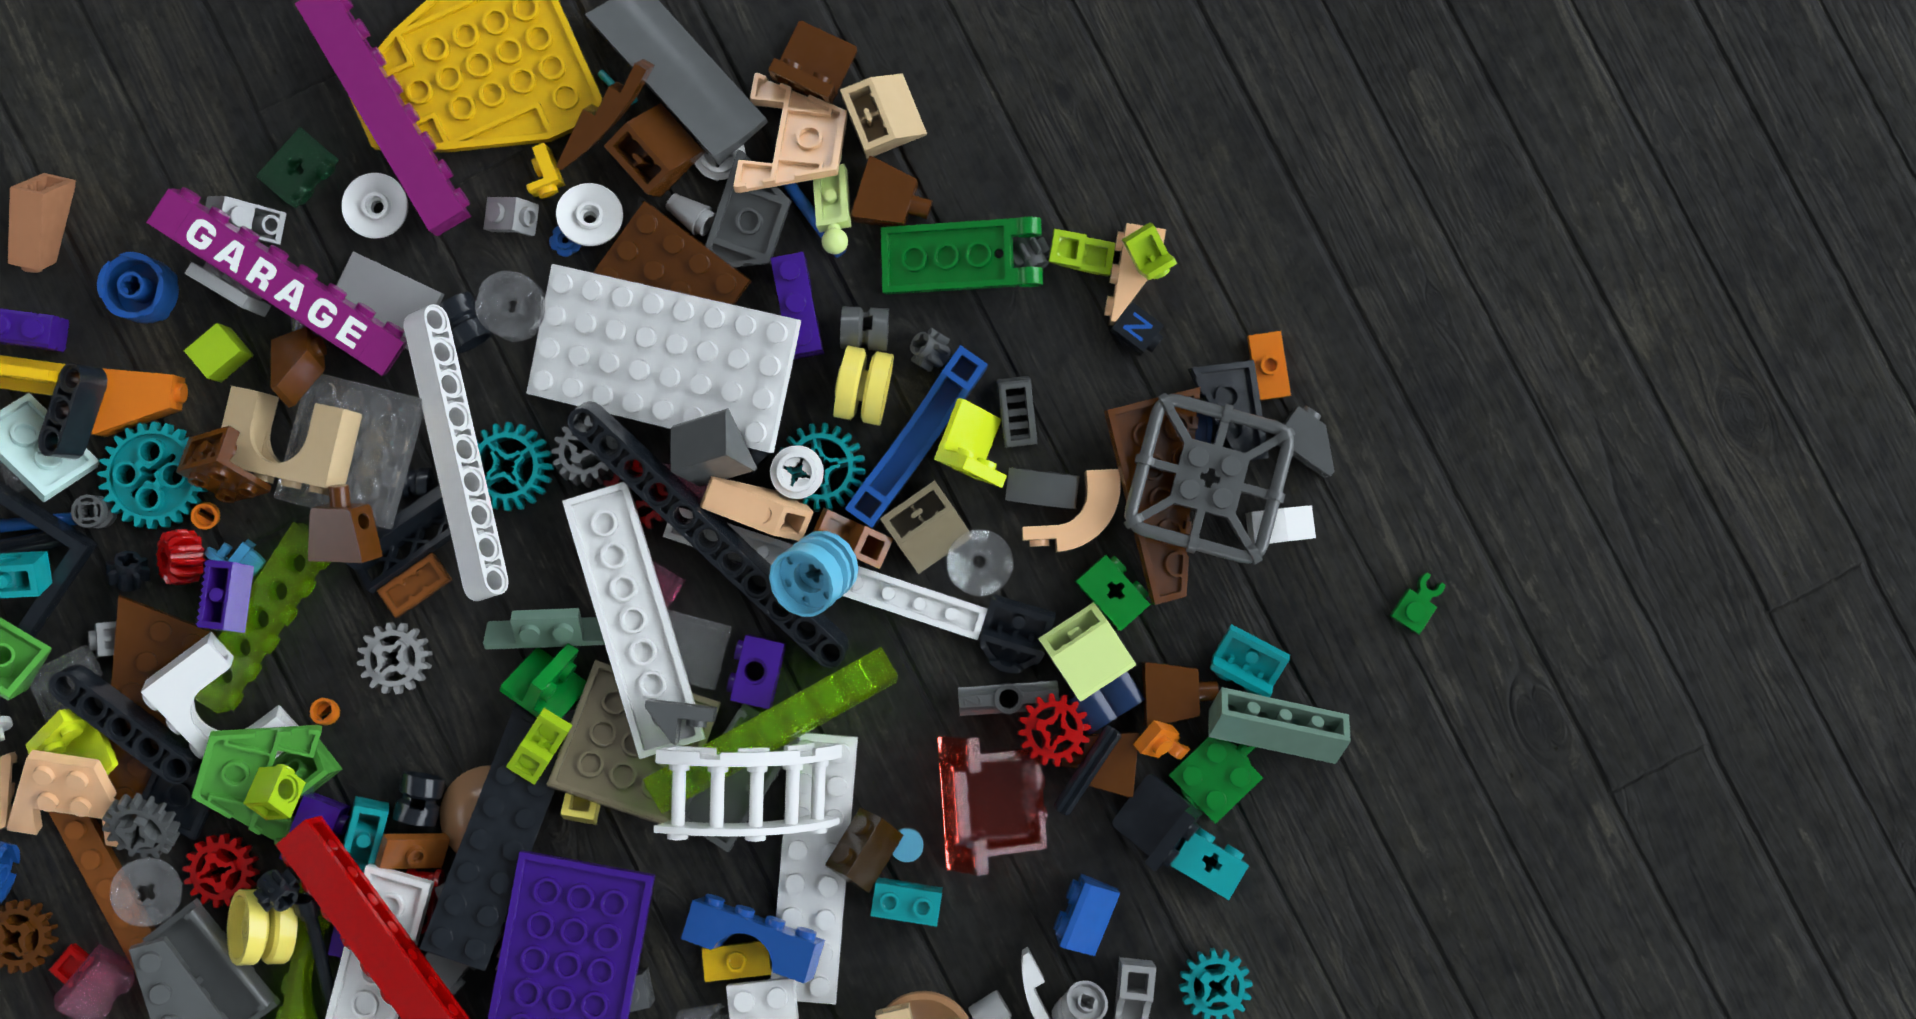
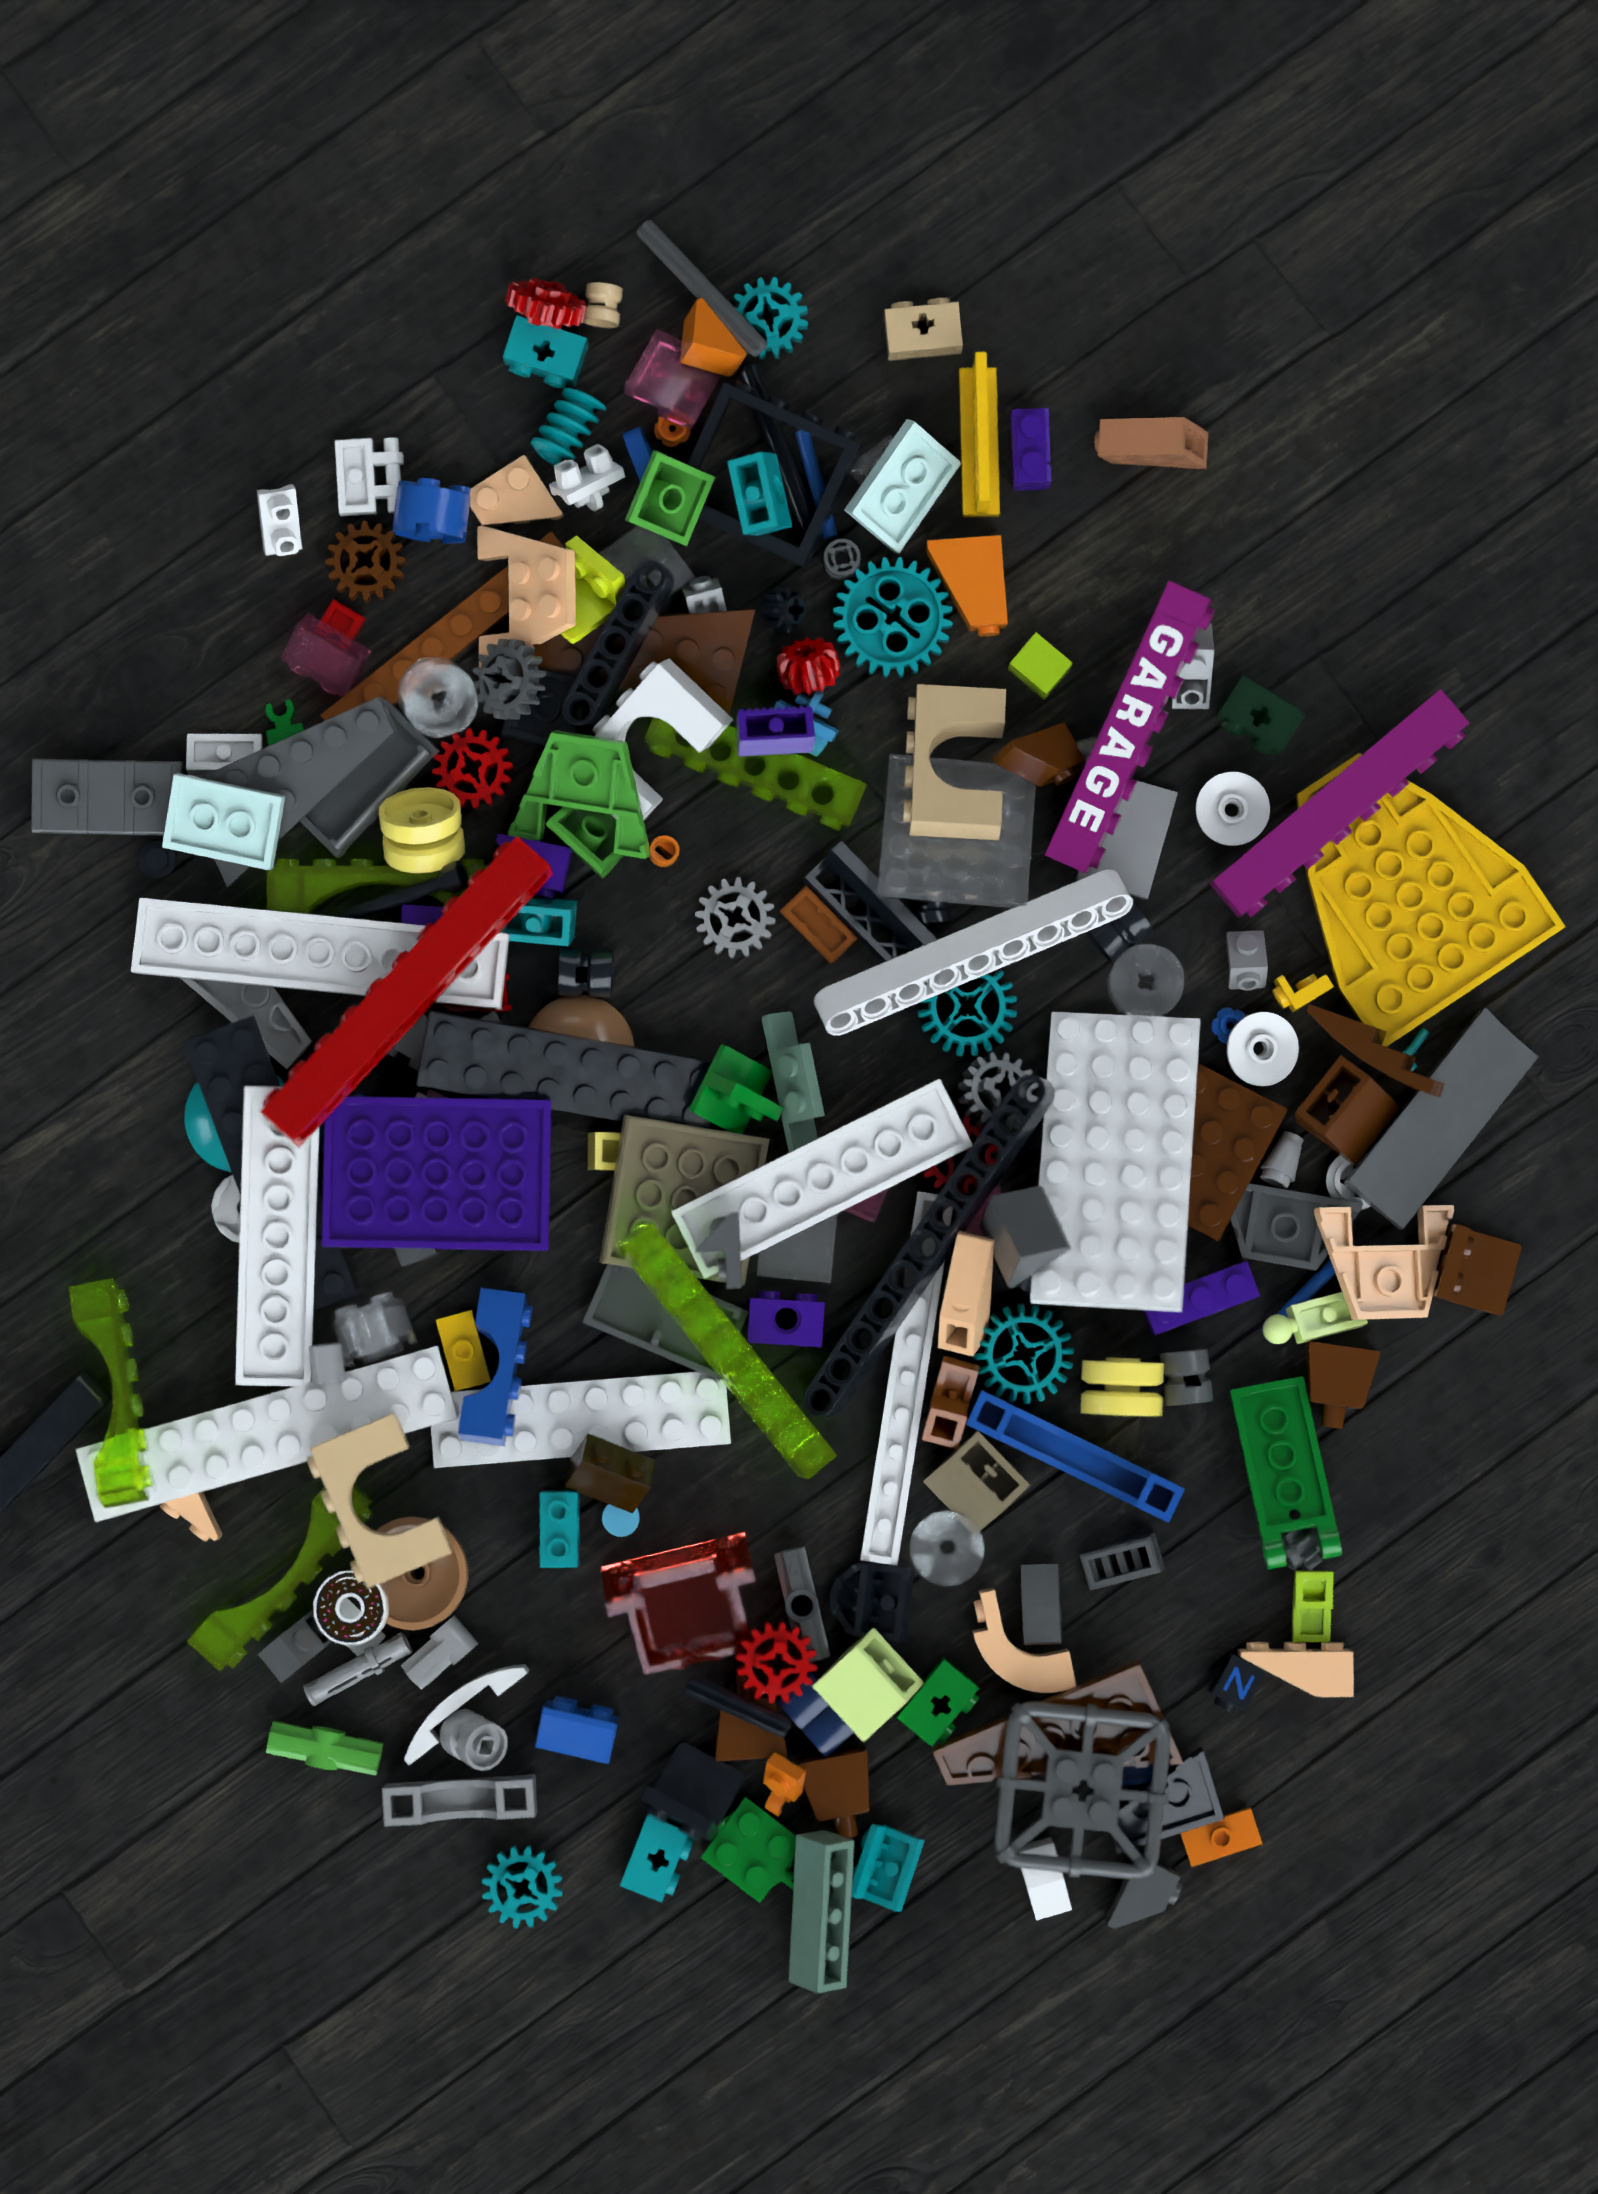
camera: 80 degrees right, 0 degrees up
black beam [38,363,108,460] -> none
blue brick [97,252,179,324] -> none
reddish brown bracket [176,426,272,503] -> none
light grey plate [185,262,271,317] -> none
orange hinge [191,502,220,530] -> none
lime brick [243,764,306,820] -> none
black gear [253,869,301,912] -> none
reddish brown torso [308,484,382,563] -> none
dark orange plate [375,833,450,869] -> none
lime slope [506,708,573,785] -> none
white fence [654,741,842,842] -> none
medium azure wheel [769,531,858,617] -> none
white gear [770,445,824,499] -> none
tan slope [840,73,927,159] -> none
dark grey gear [910,328,951,372] -> none
neon yellow bracket [934,398,1007,488] -> none
lime bracket [1122,222,1177,280] -> none
green plate [1389,573,1445,635] -> none

